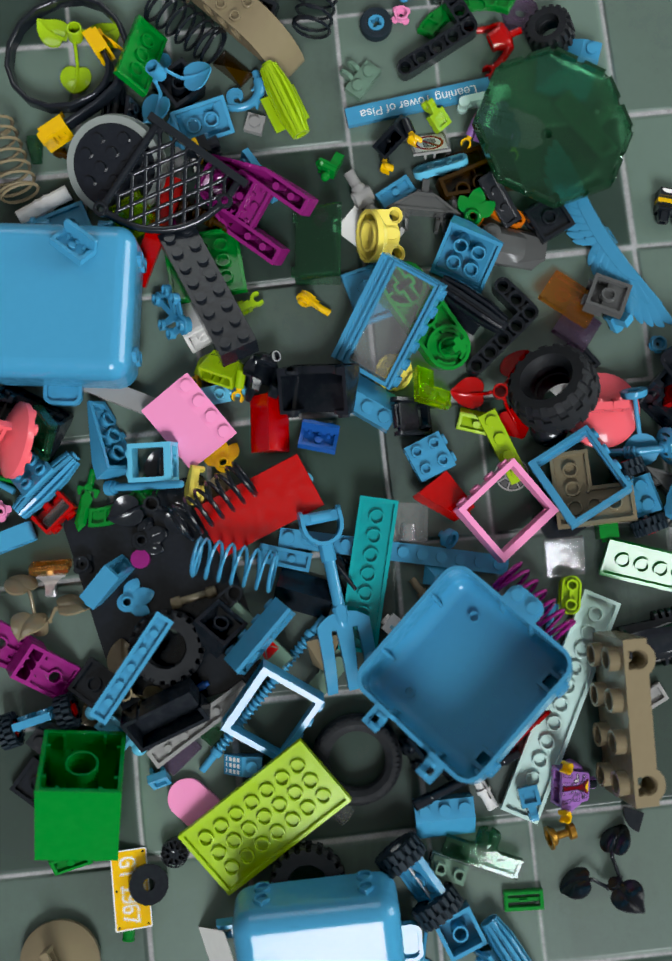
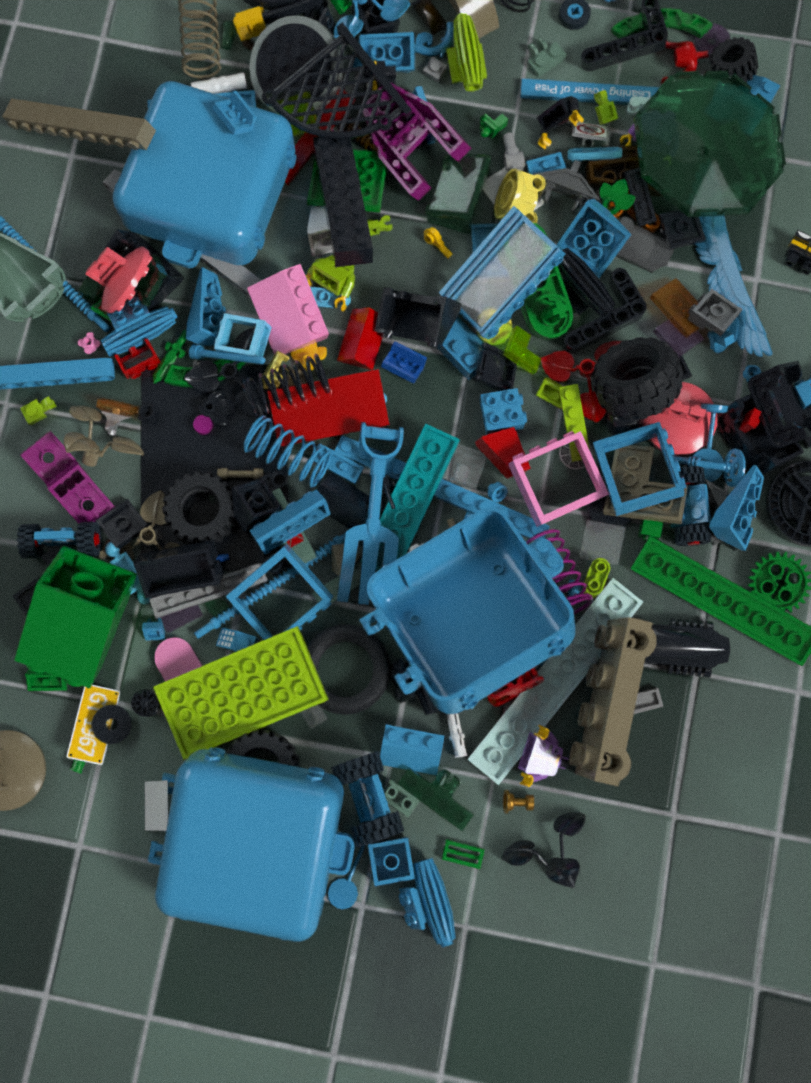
camera: 20 degrees right, 5 degrees down
dark azure slope [79,554,136,610] -> none
dark azure plate [88,611,174,725] -> none
dark azure plate [117,578,155,617] -> none
dark azure plant [151,284,192,340] -> none
black piece [243,350,281,402] -> none
bright pink plate [391,5,410,25] -> none
black piece [412,747,521,811] -> none
dark azure plate [516,784,542,822] -> none
black tile [623,806,644,832] -> none

